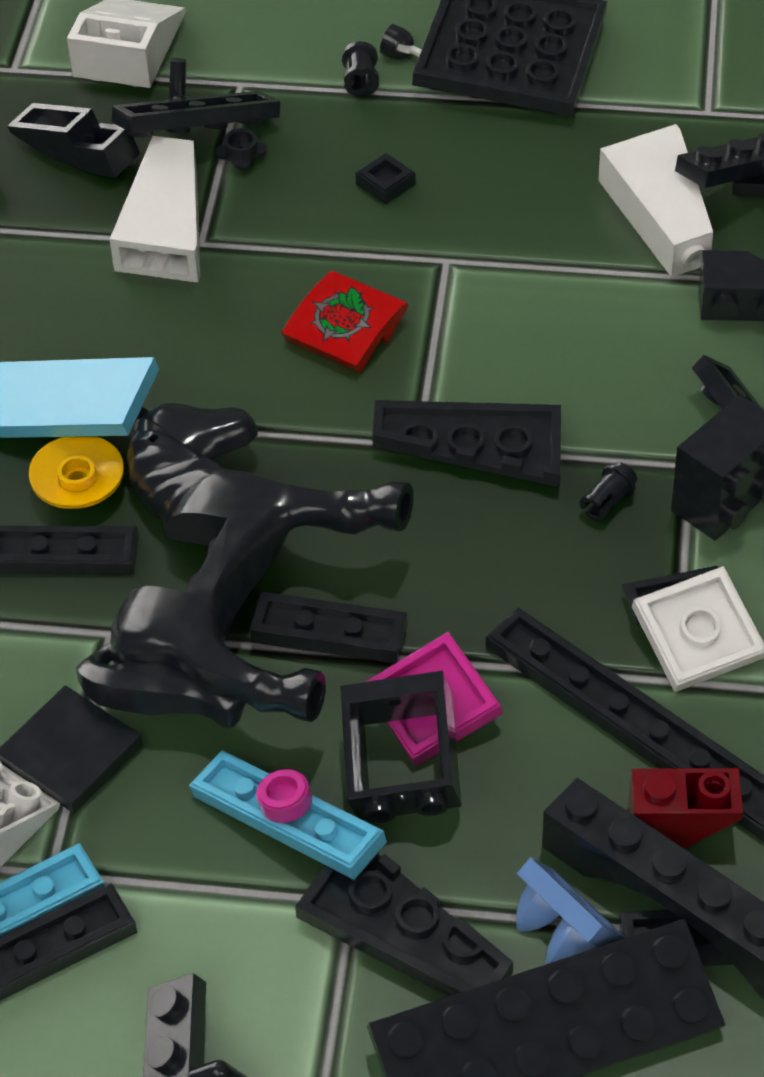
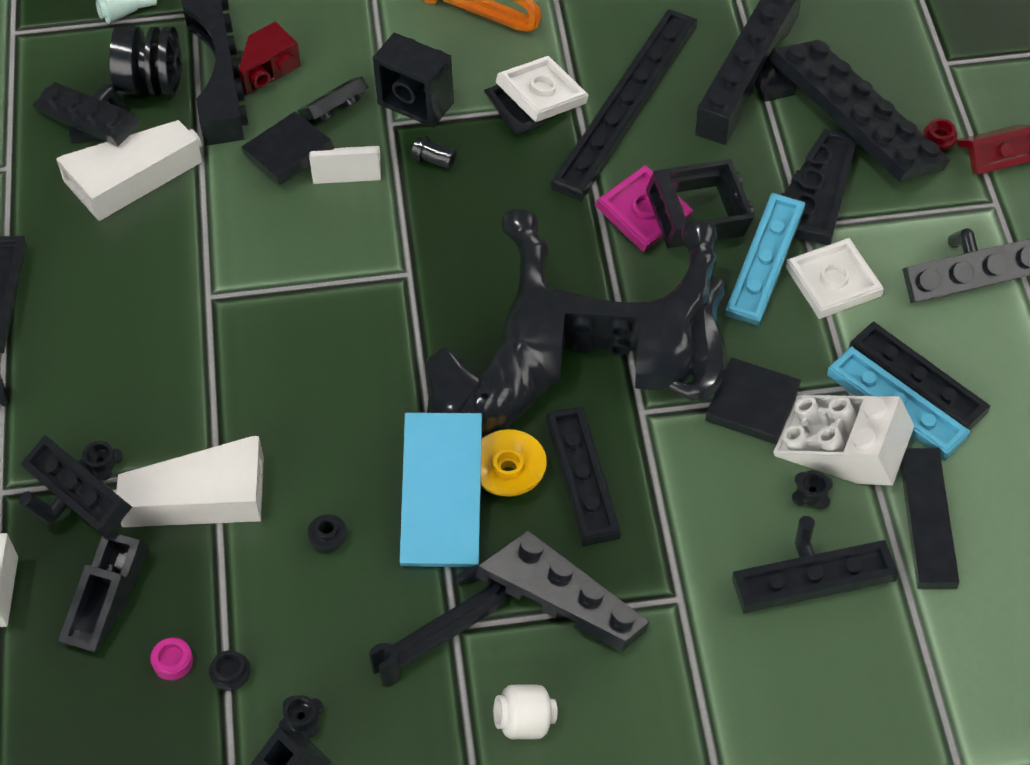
camera: 105 degrees left, 5 degrees up
black plate [250,591,407,663] -> none
dark pink tile [256,769,312,823] -> none
red slope [281,270,409,373] -> none
black tile [355,153,416,204] -> none
black wing [372,400,561,487] -> none
medium blue tile [516,857,625,964] -> none
dark red slope [628,768,743,849] -> none
none -> black tile [241,111,334,185]
none -> black plate [307,514,347,552]
none -> white panel [309,146,381,184]
none -> white tile [786,238,884,319]

